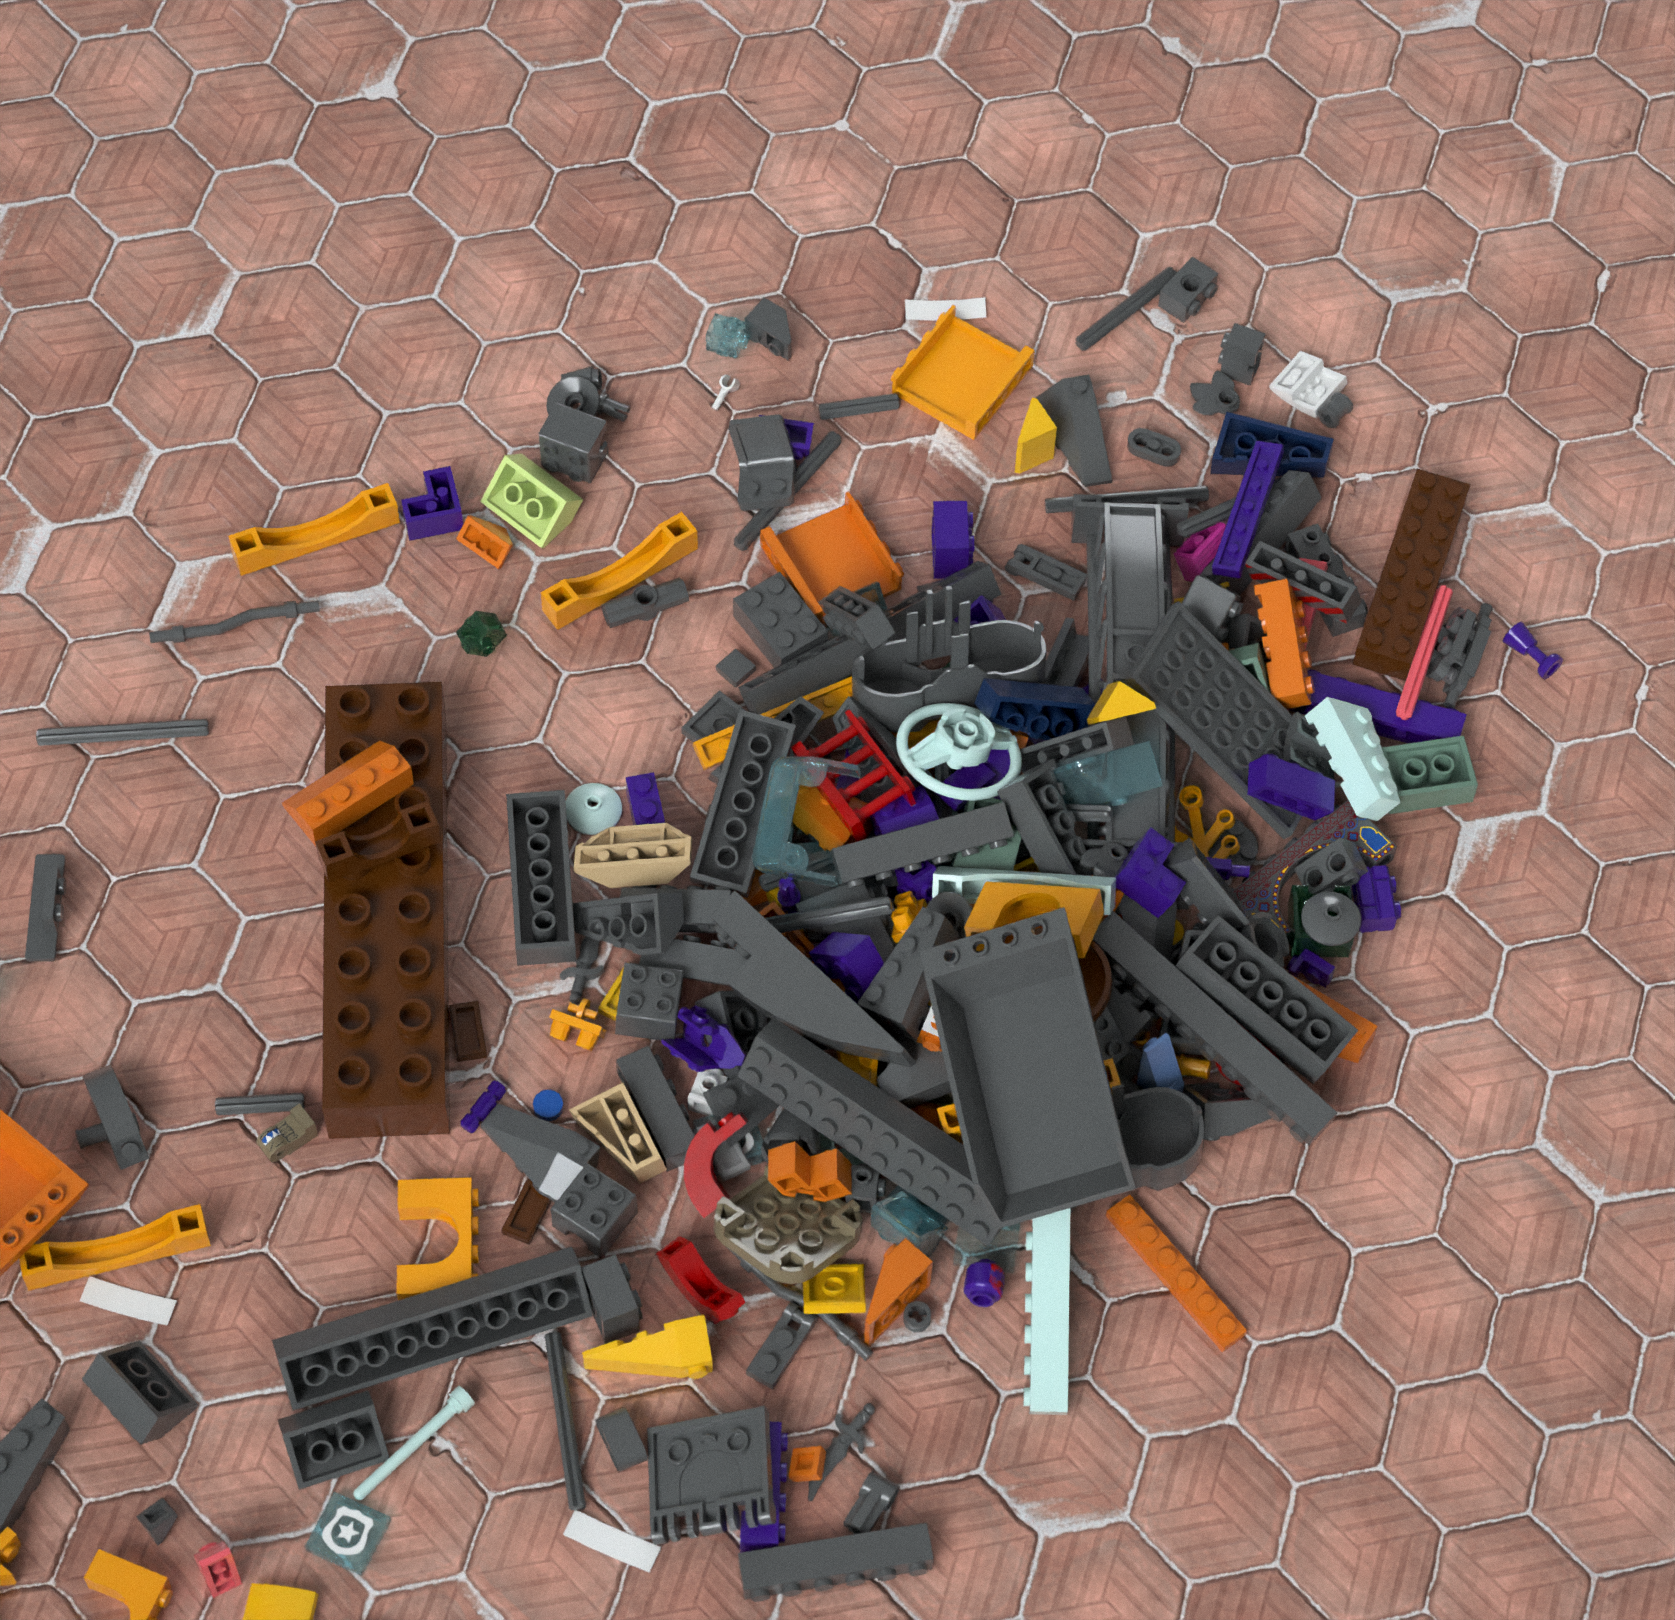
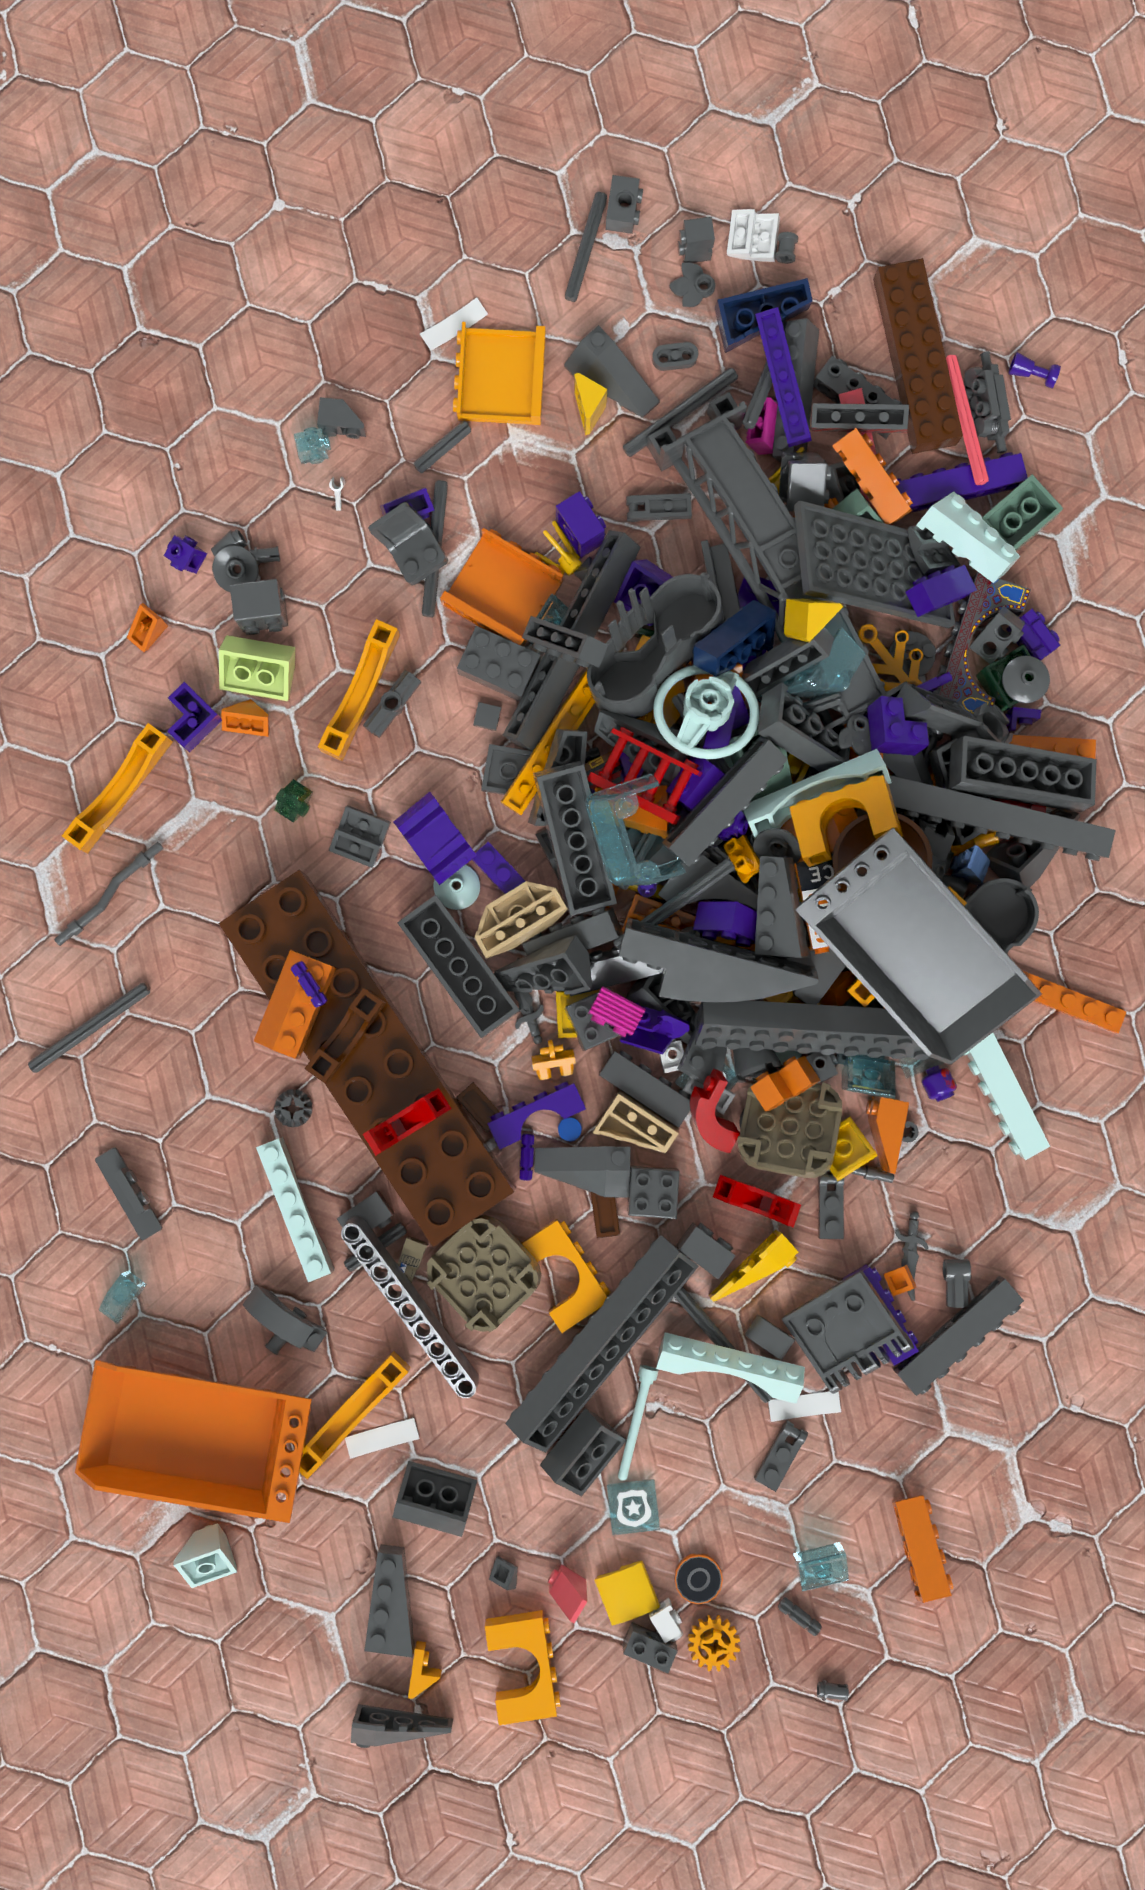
camera: 35 degrees left, 25 degrees up
none -> orange slope [126,603,168,652]
none -> dark purple brick [163,535,208,574]
none -> light aqua arch [256,1137,334,1282]
none -> dark grey gear [274,1089,312,1127]
none -> dark purple axle [291,961,327,1008]
none -> dark grey slope [329,805,391,868]
none -> dark grey brick [337,1190,395,1234]
none -> flat silver beam [341,1216,479,1398]
none -> red arch [362,1088,452,1156]
none -> dark purple slope [393,792,477,885]
none -> dark tan tile [427,1215,542,1332]
none -> dark purple arch [487,1081,586,1150]
none -> yellow plant [535,521,582,576]
none -> dark pink brick [588,987,646,1037]
none -> light aqua arch [656,1332,805,1403]
none -> dark grey plate [754,1420,808,1492]

